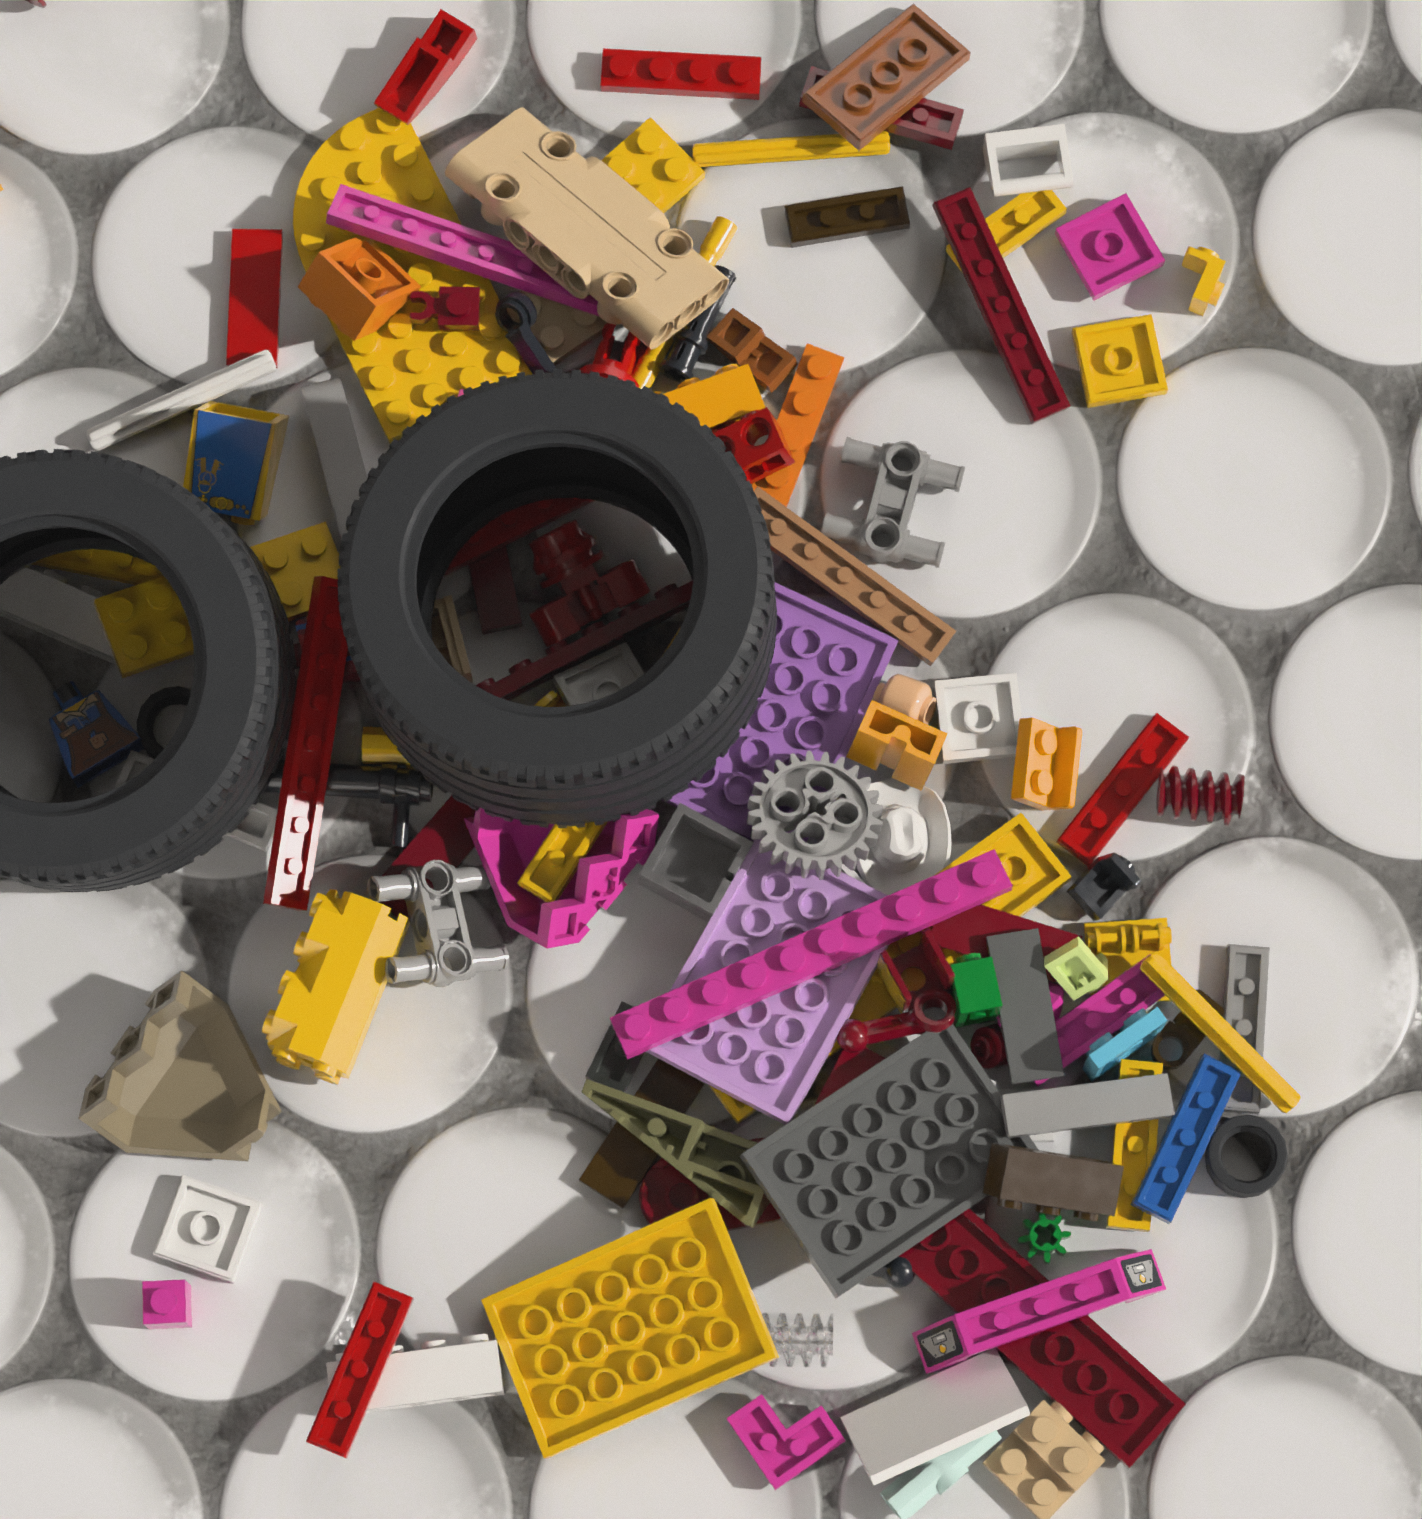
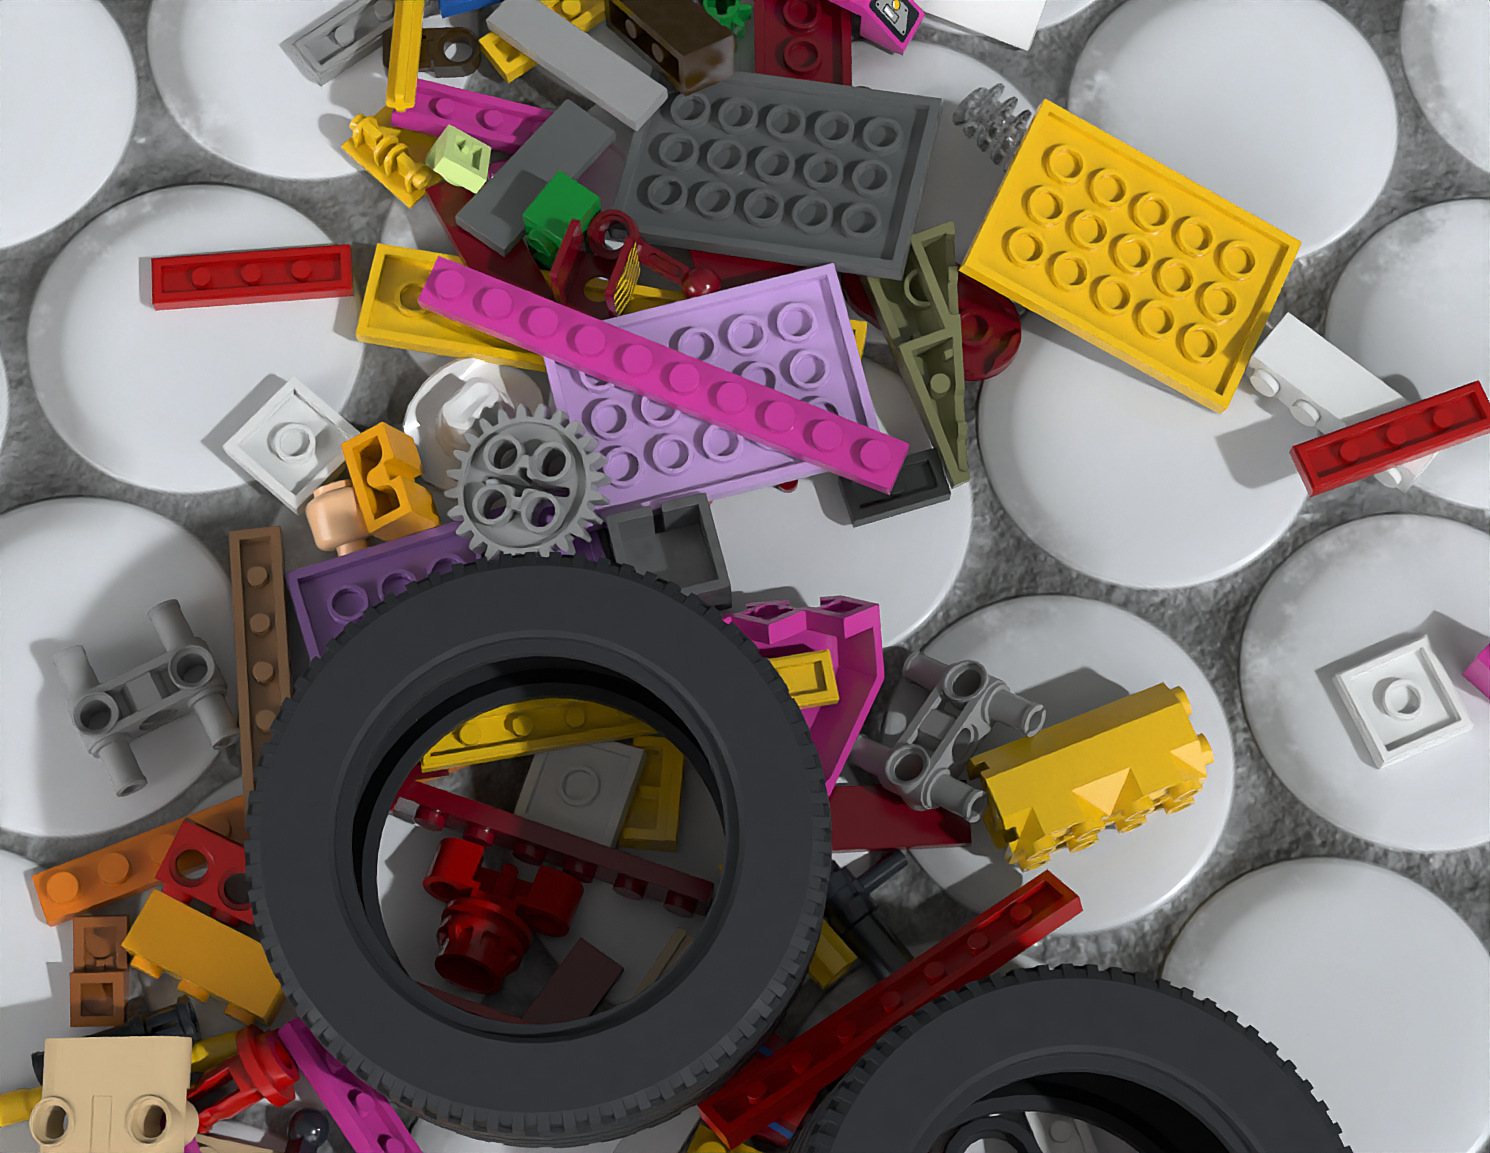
camera: 135 degrees left, 5 degrees down
dark tan panel [78,970,282,1161] -> none
dark brown piece [579,1058,704,1209] -> none
dark pink plate [727,1394,846,1491] -> none
dark red plate [970,1023,1008,1069] -> none
light orange bracket [1011,718,1082,811] -> none
black bracket [1066,852,1142,921] -> none
medium azure plate [1082,1007,1167,1082] -> none
dark red piece [1156,766,1245,825] -> none

